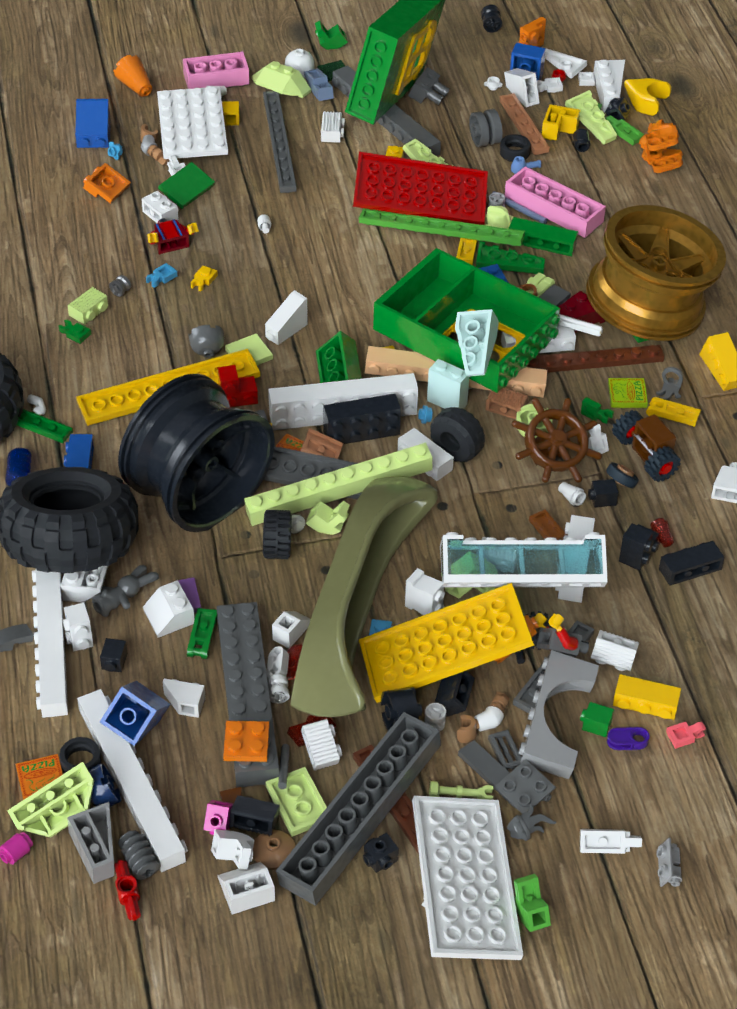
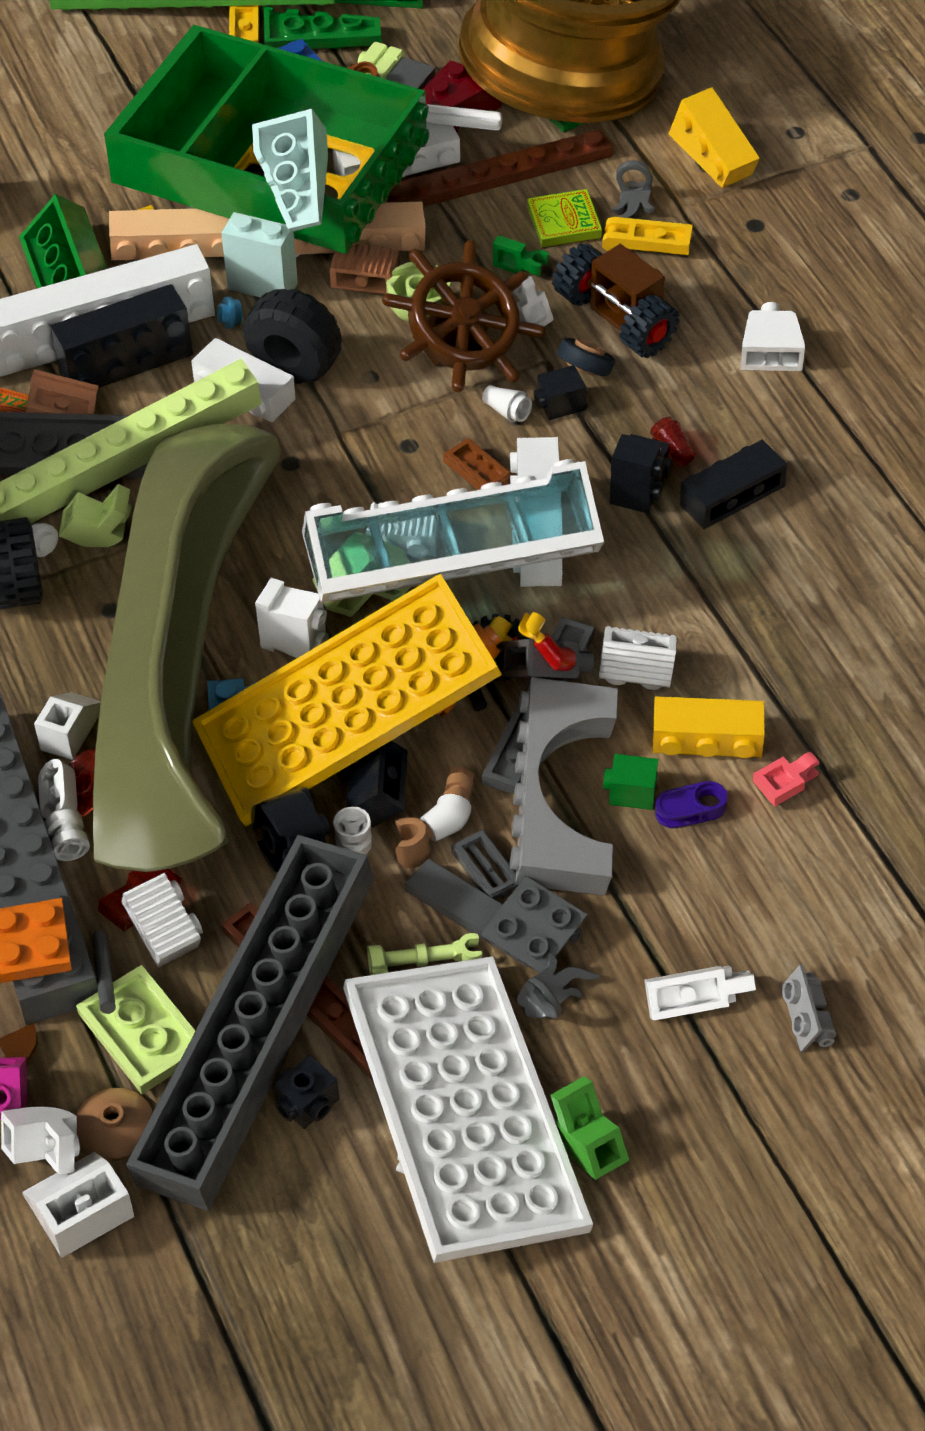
camera: 10 degrees left, 5 degrees up
black brick [229,795,280,836] -> none

